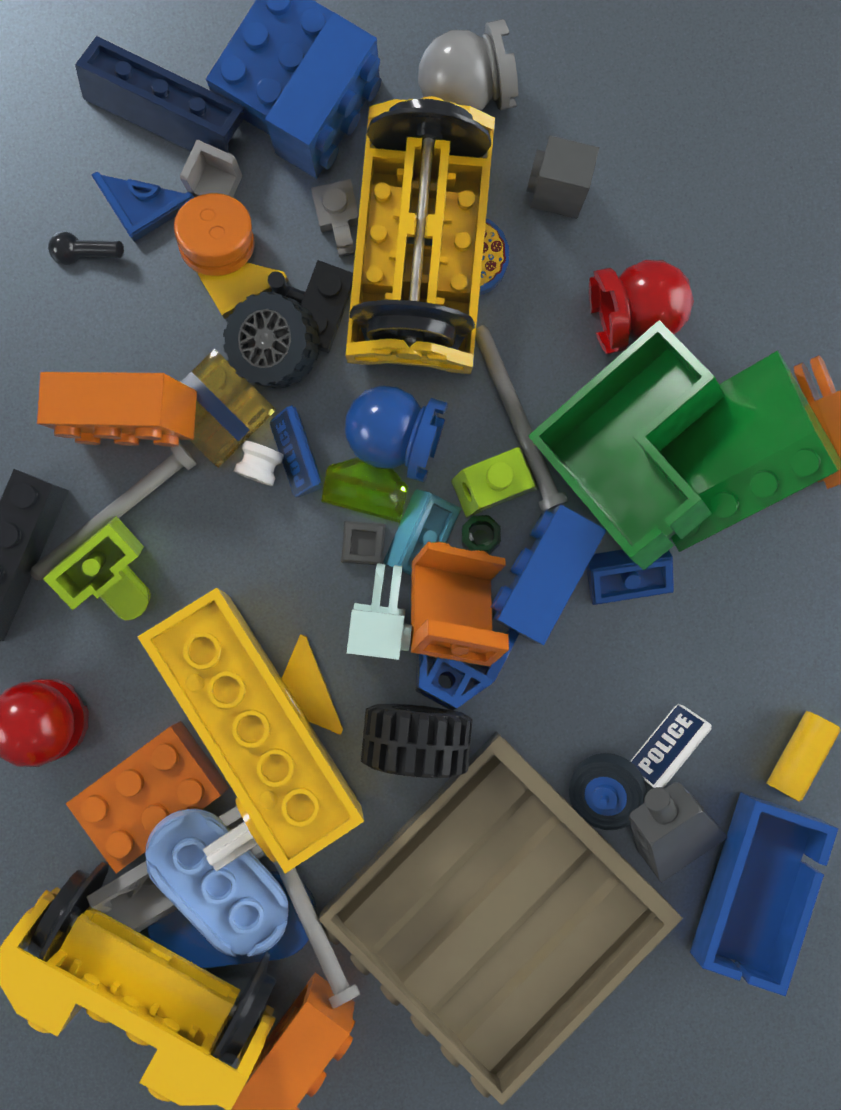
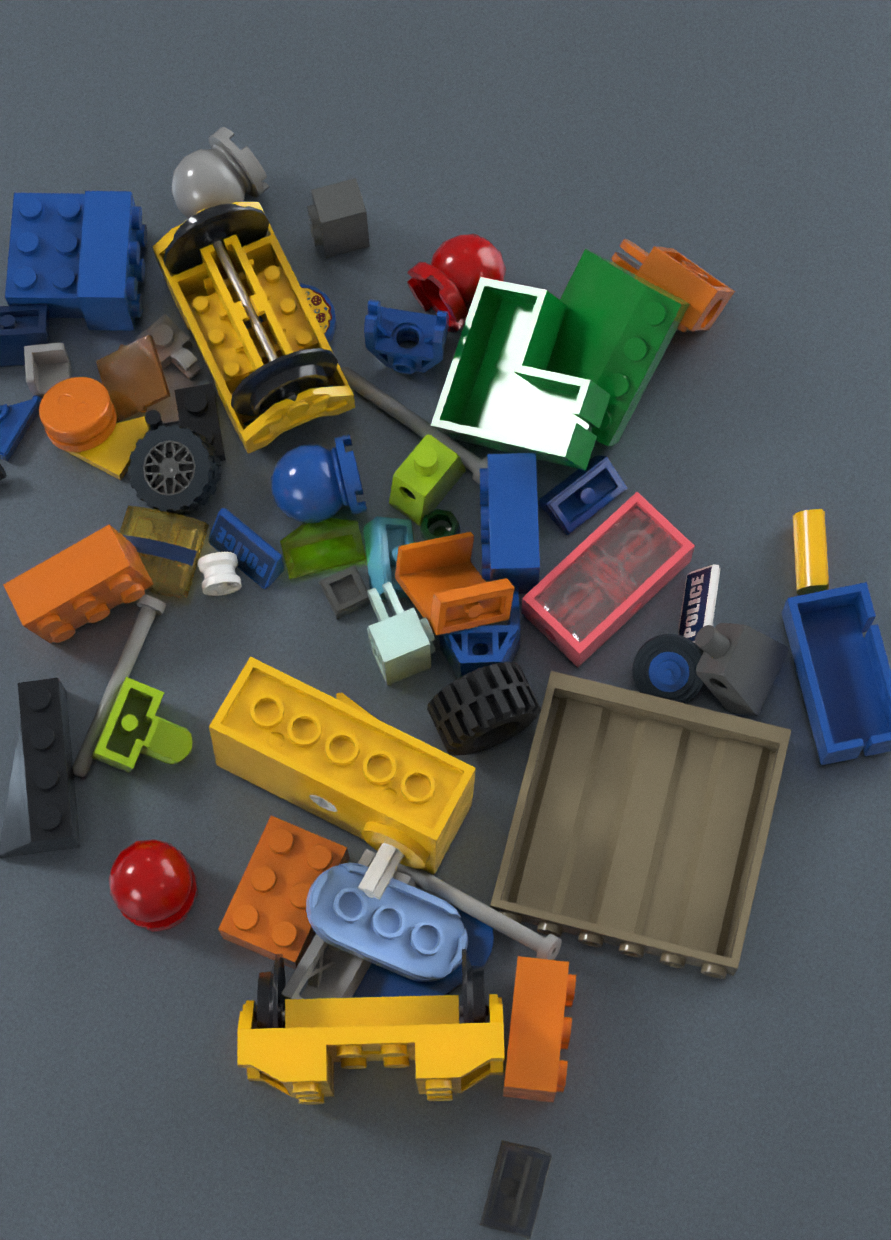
camera: 25 degrees left, 15 degrees down
none -> clear orange piece [96,335,171,423]
none -> blue piece [364,299,449,374]
none -> brick [521,492,695,668]

